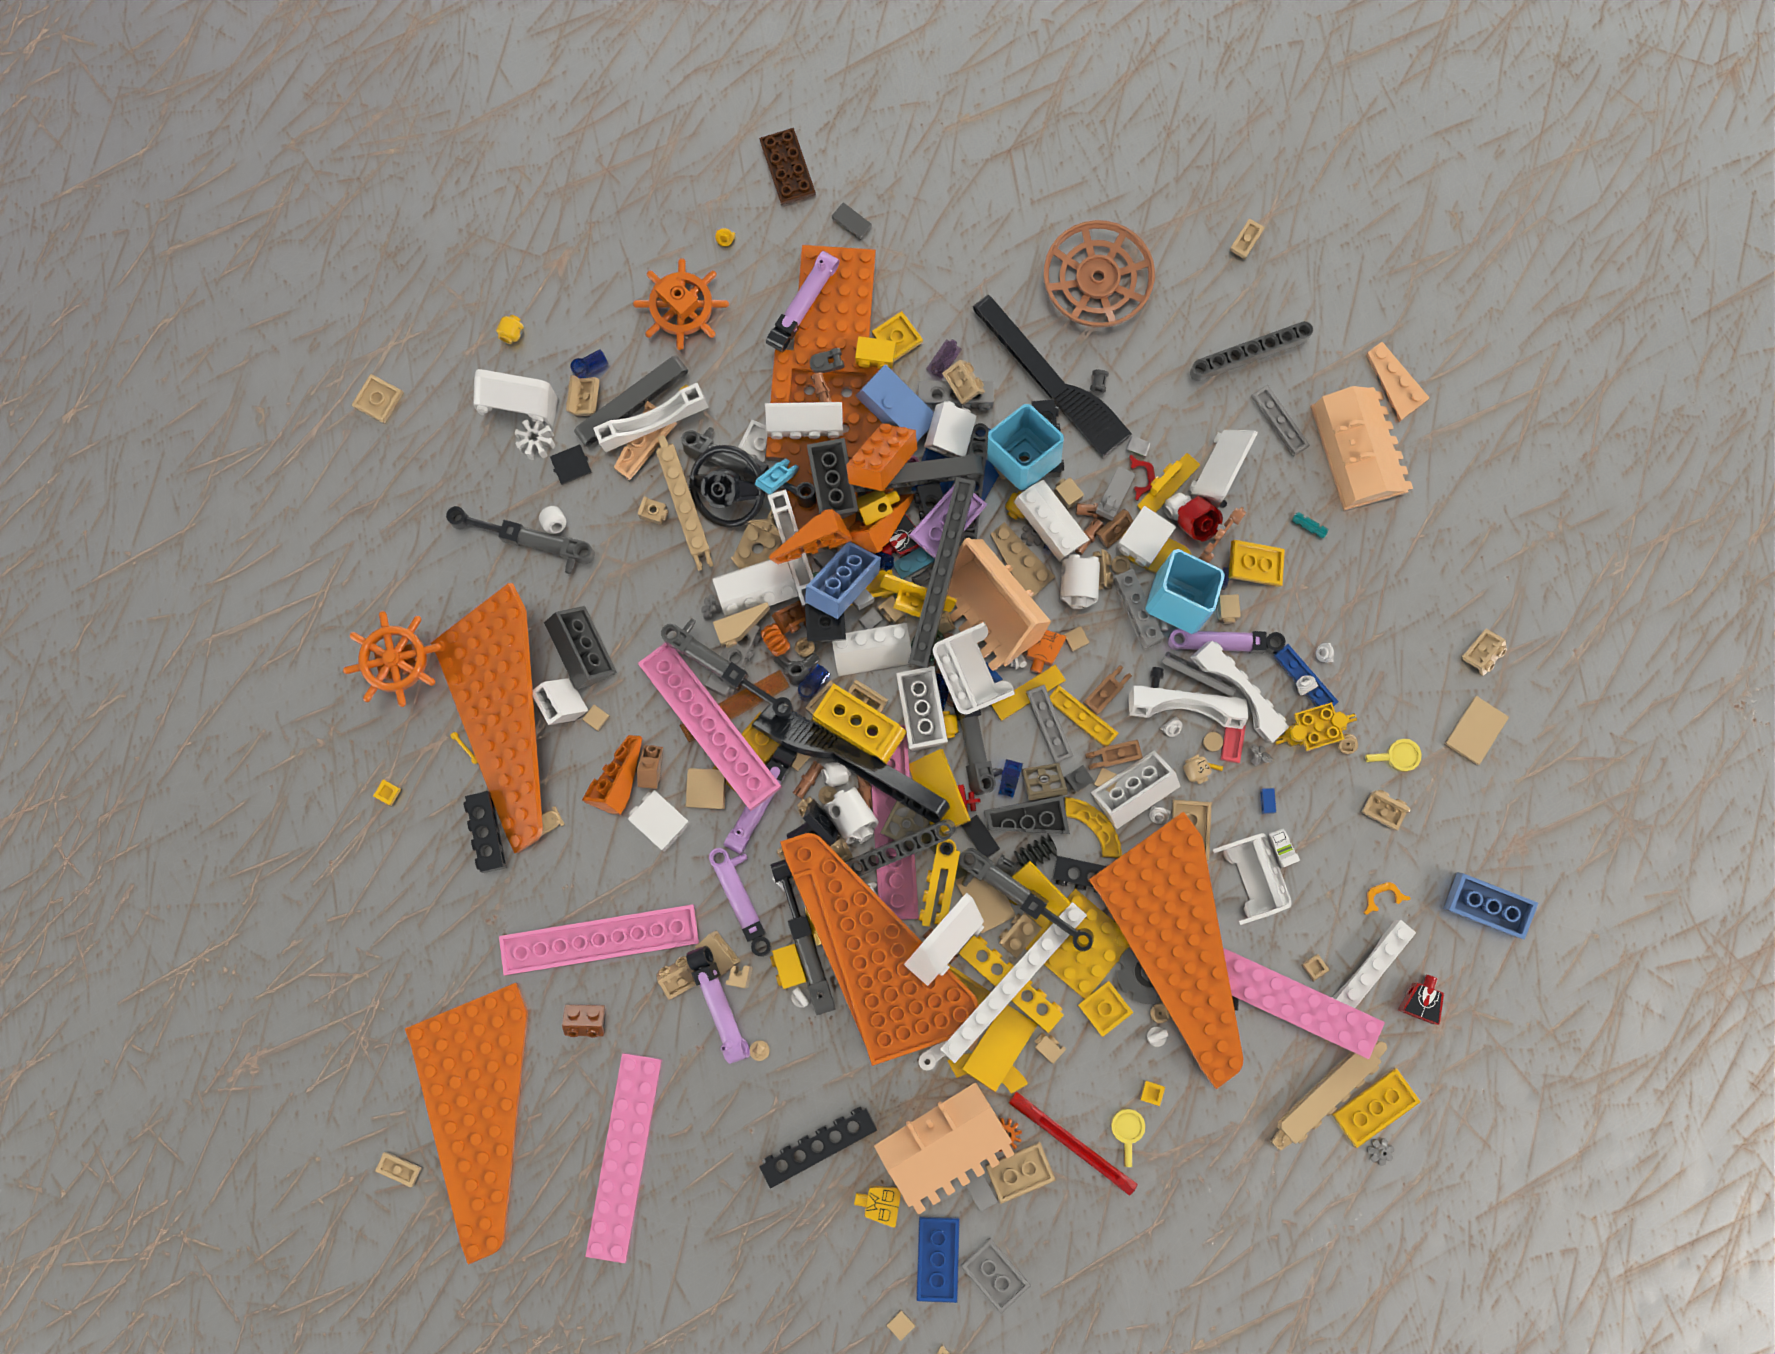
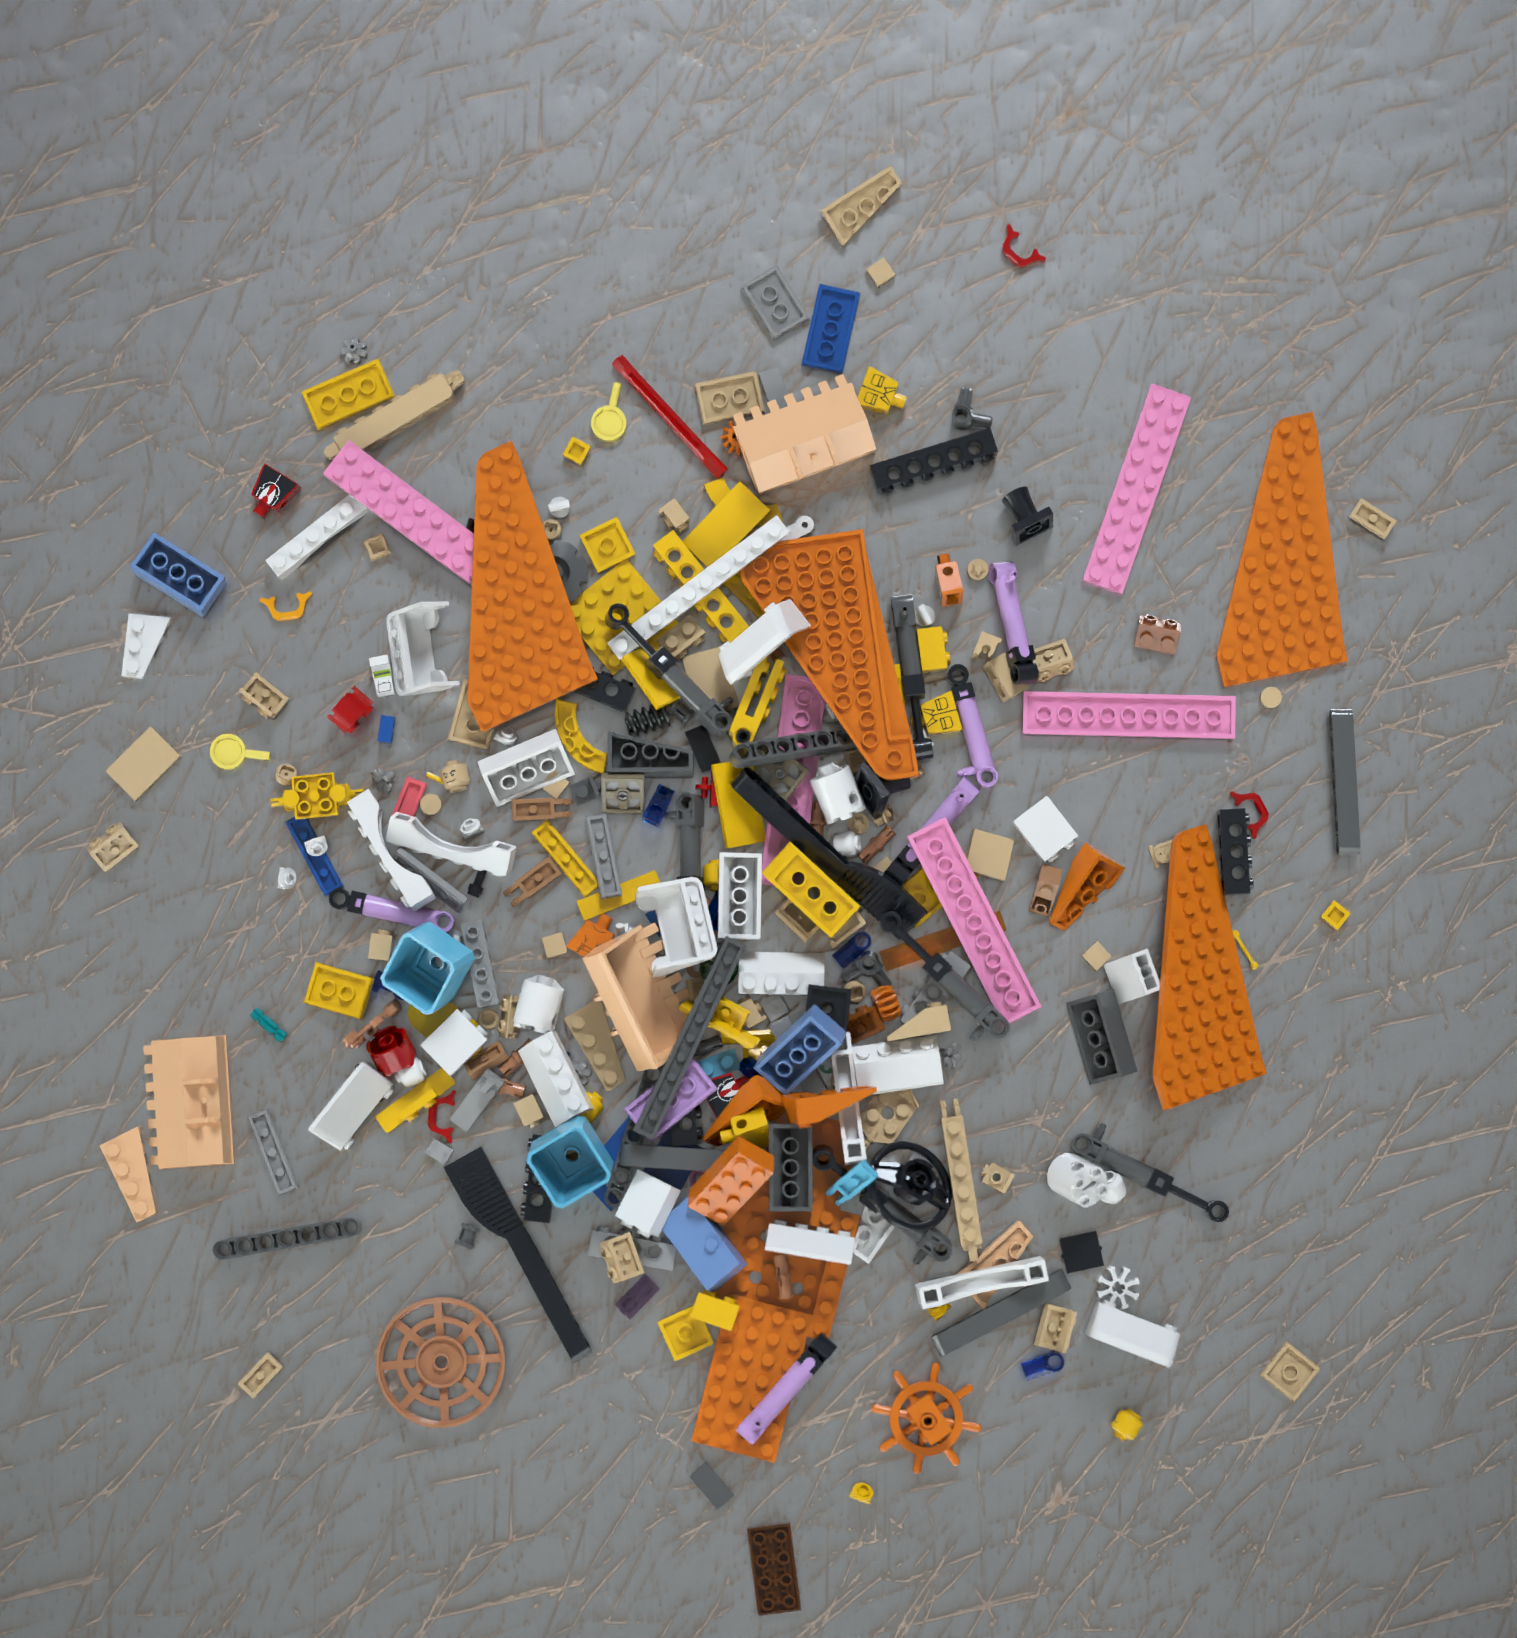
camera: 170 degrees left, 5 degrees up
orange piece [343,611,442,707] -> none
dark grey plate [810,348,845,373] -> none
none -> white wing [121,613,172,679]
none -> red brick [326,685,375,734]
none -> yellow torso [910,691,962,735]
none -> orange torso [935,553,963,607]
none -> dark grey axle [952,387,993,430]
none -> black plant [1002,486,1053,546]
none -> white cylinder [1047,1153,1108,1208]
none -> red helmet [1230,791,1269,839]
none -> tan tile [1260,687,1282,709]
none -> dark grey beam [1329,708,1360,855]

